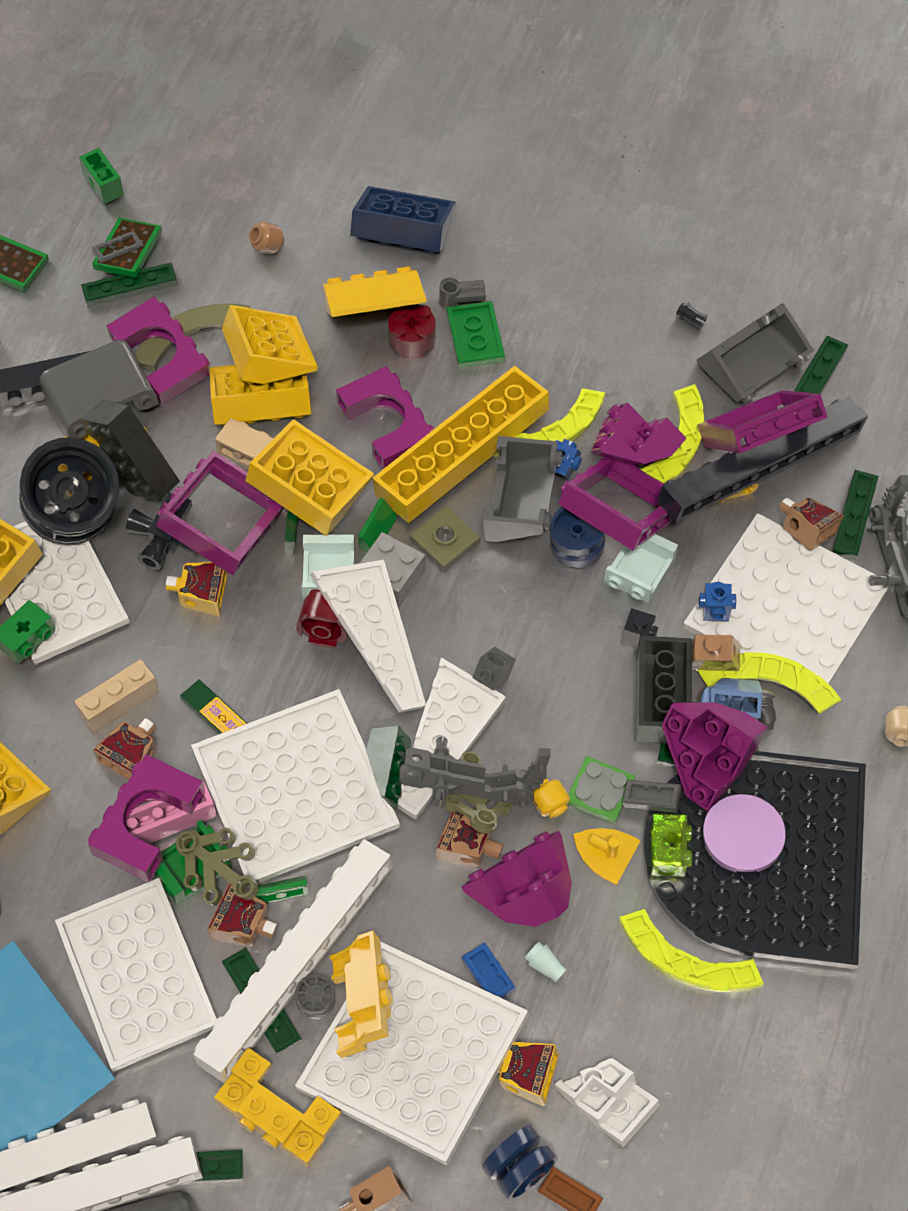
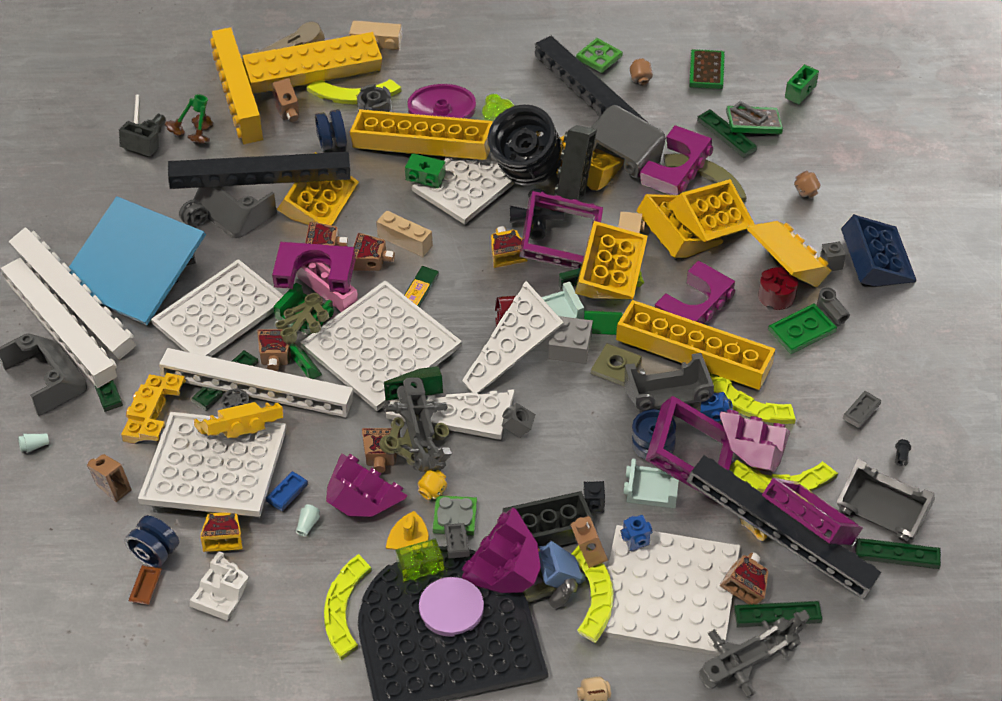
camera: 70 degrees right, 10 degrees down
none -> torso [305,222,348,246]
none -> dark grey brick [820,241,846,271]
none -> dark grey plate [843,391,882,428]

